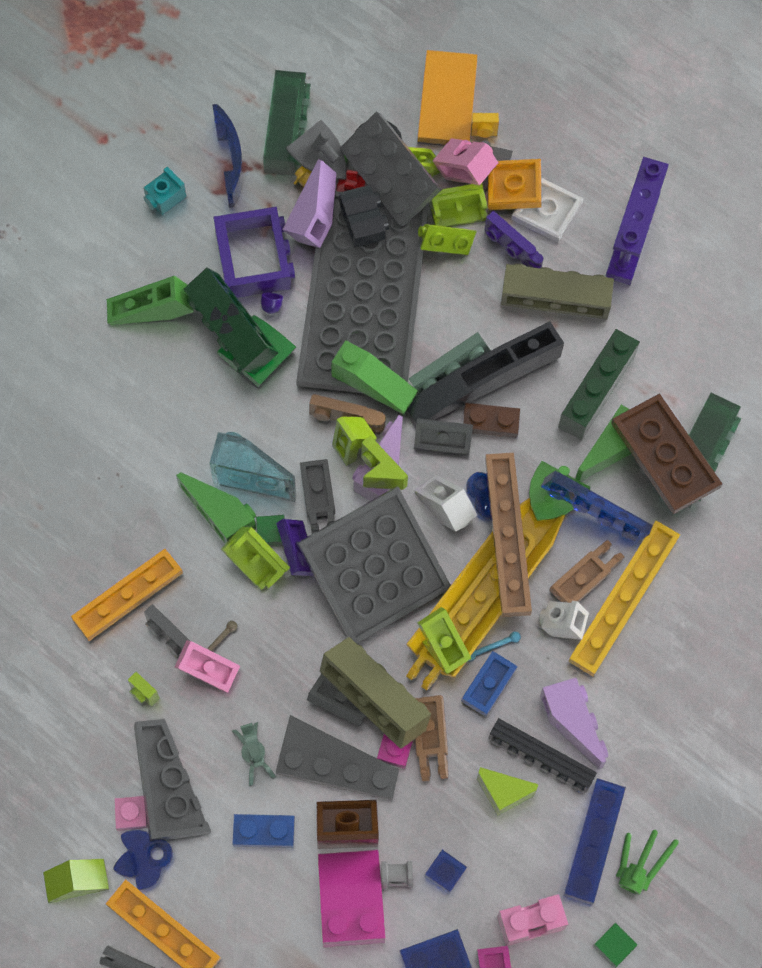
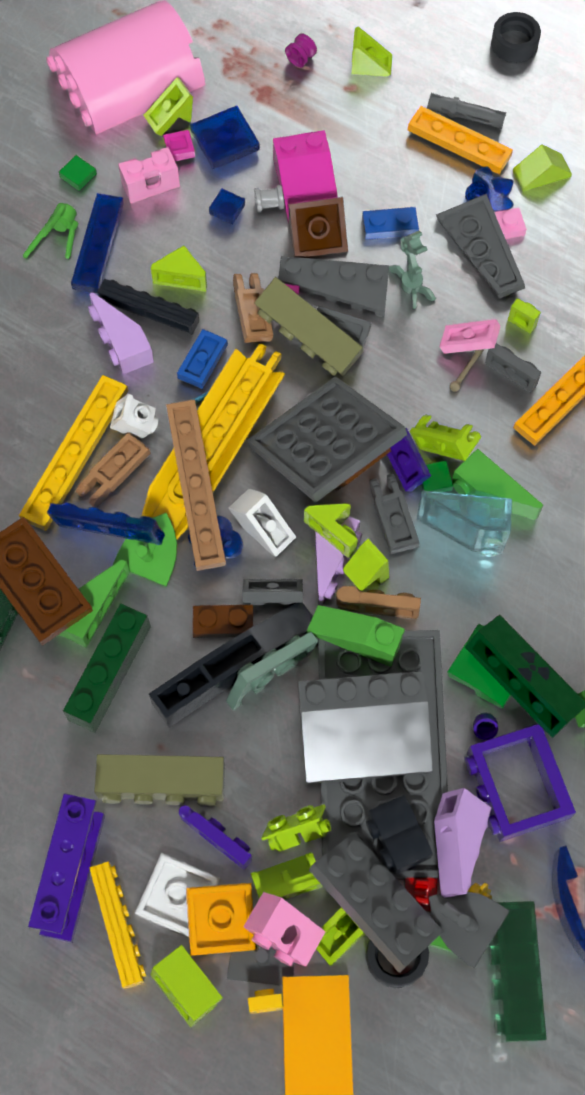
camera: 175 degrees right, 0 degrees up
lime slope [417,607,472,674] -> none
none -> yellow piece [89,861,146,989]
none -> lime hinge [150,944,223,1028]
none -> slope [298,671,433,783]

